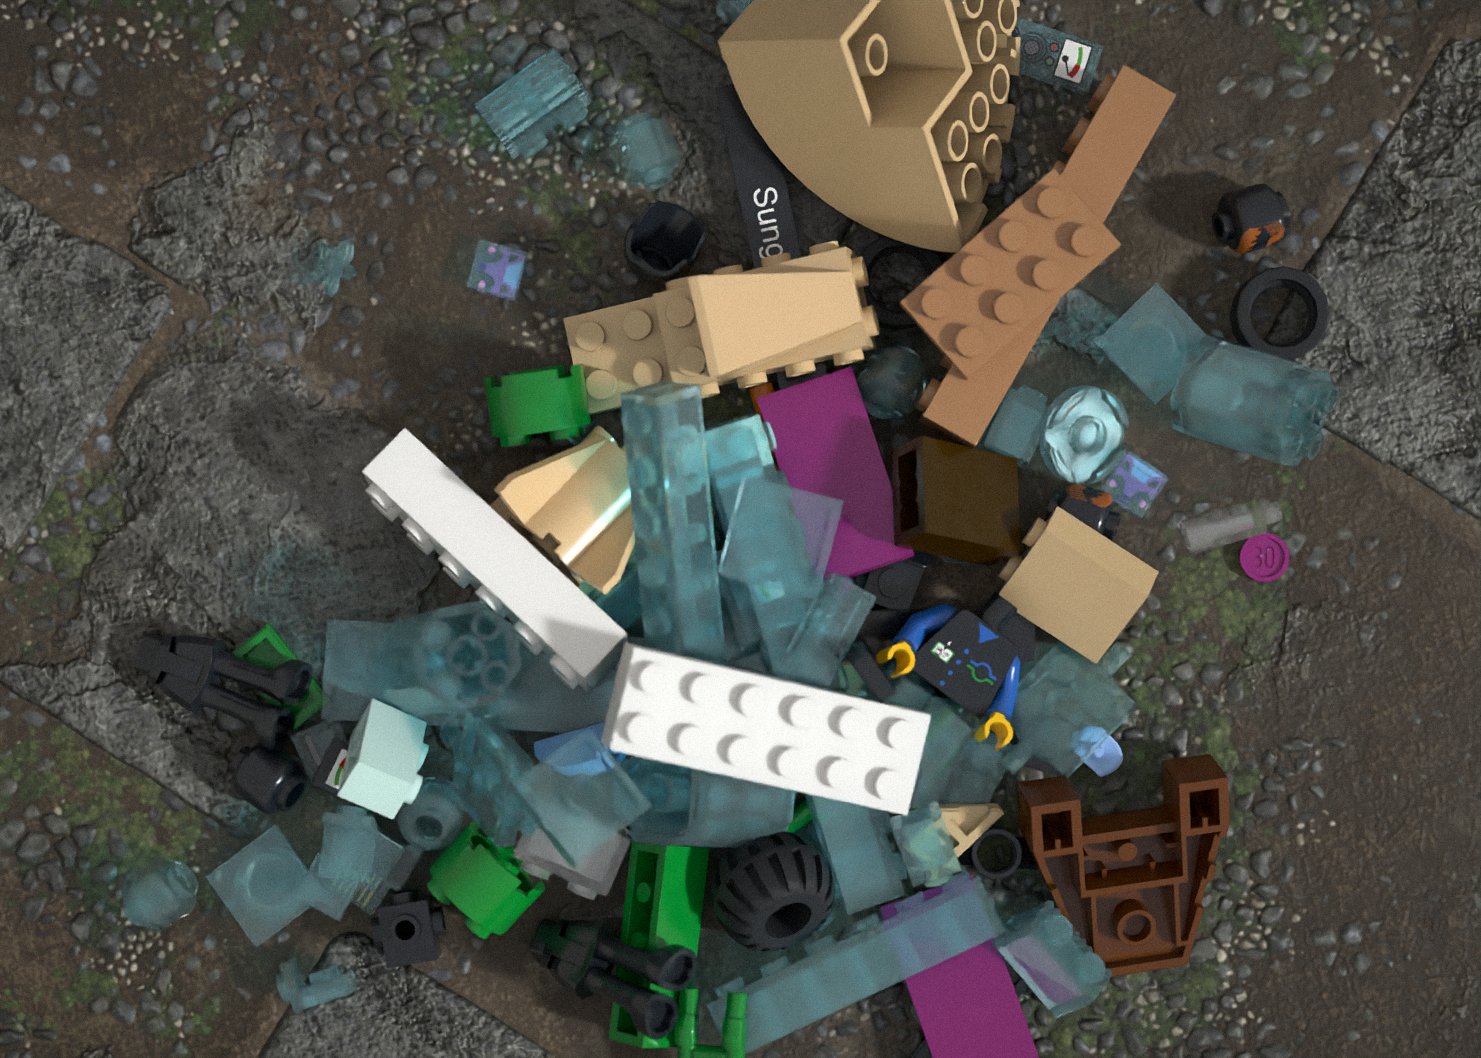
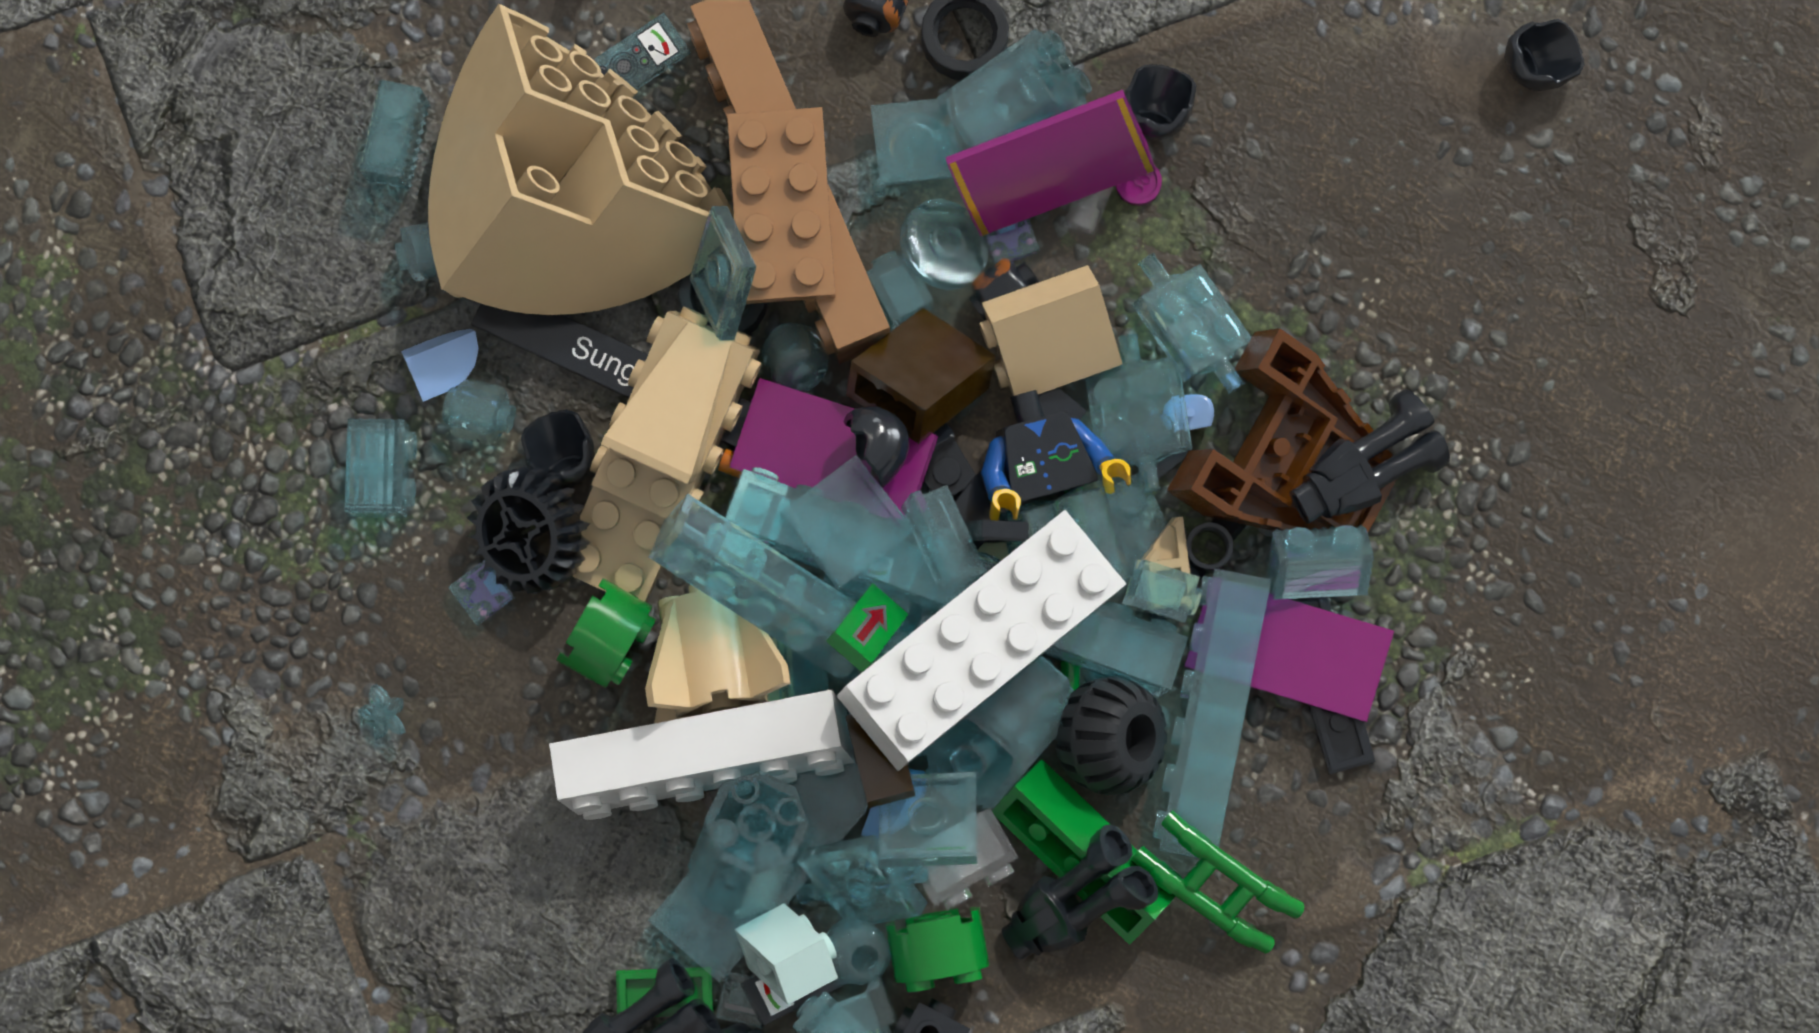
camera: 45 degrees left, 5 degrees down
none -> light blue brick [401,329,479,402]
none -> black gear [467,466,591,594]
none -> clear light blue tile [690,206,757,341]
none -> green tile [826,583,909,672]
none -> black hair [843,407,909,489]
none -> dark brown tile [845,714,916,808]
none -> magenta slope [945,90,1156,236]
none -> black hair [1125,64,1197,140]
none -> clear light blue plate [1132,253,1252,394]
none -> black piece [1289,389,1450,524]

